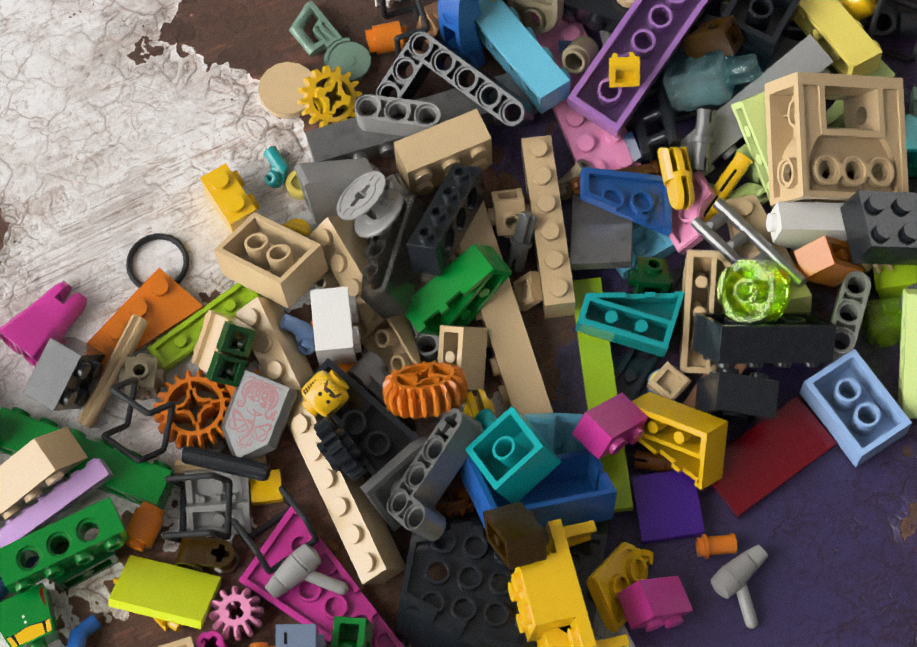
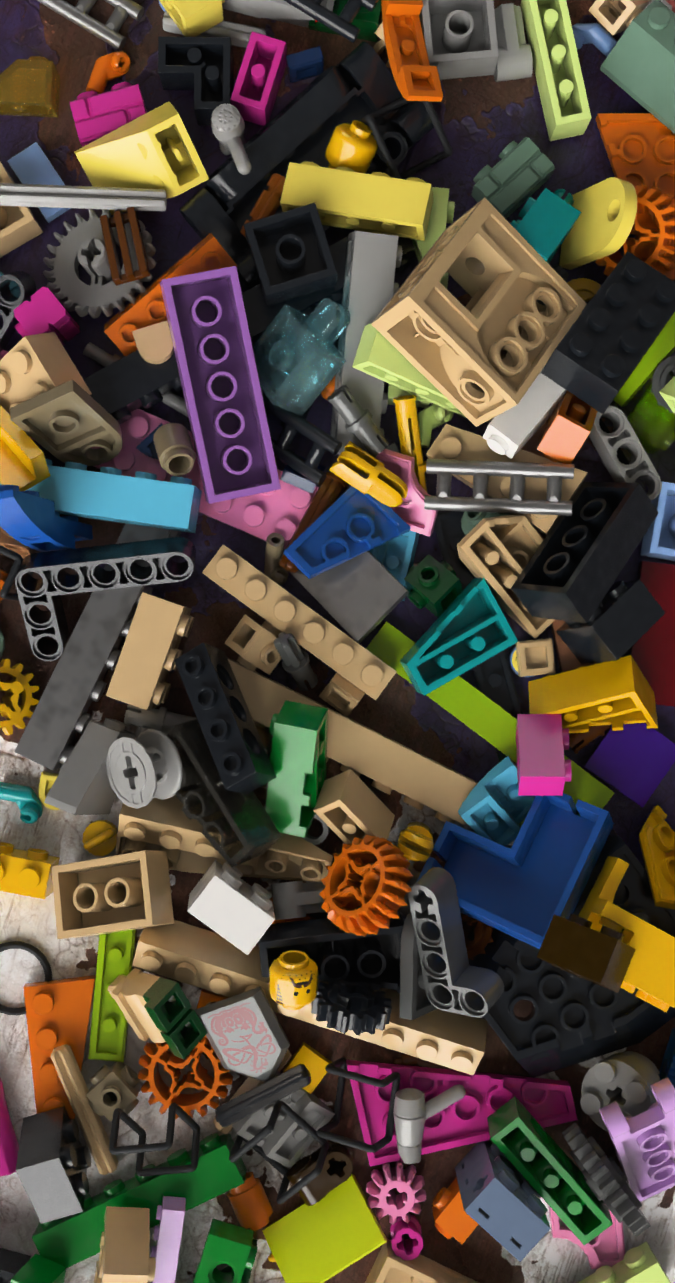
camera: 55 degrees left, 20 degrees up
medium blue arm [280,314,315,356] -> none
light grey beam [355,94,442,137] -> none
teal brick [465,406,562,503] -> none
yellow tile [609,52,640,88] -> none
dark brown leg [681,15,745,58] -> none
clear neon green brick [717,259,791,323] -> none

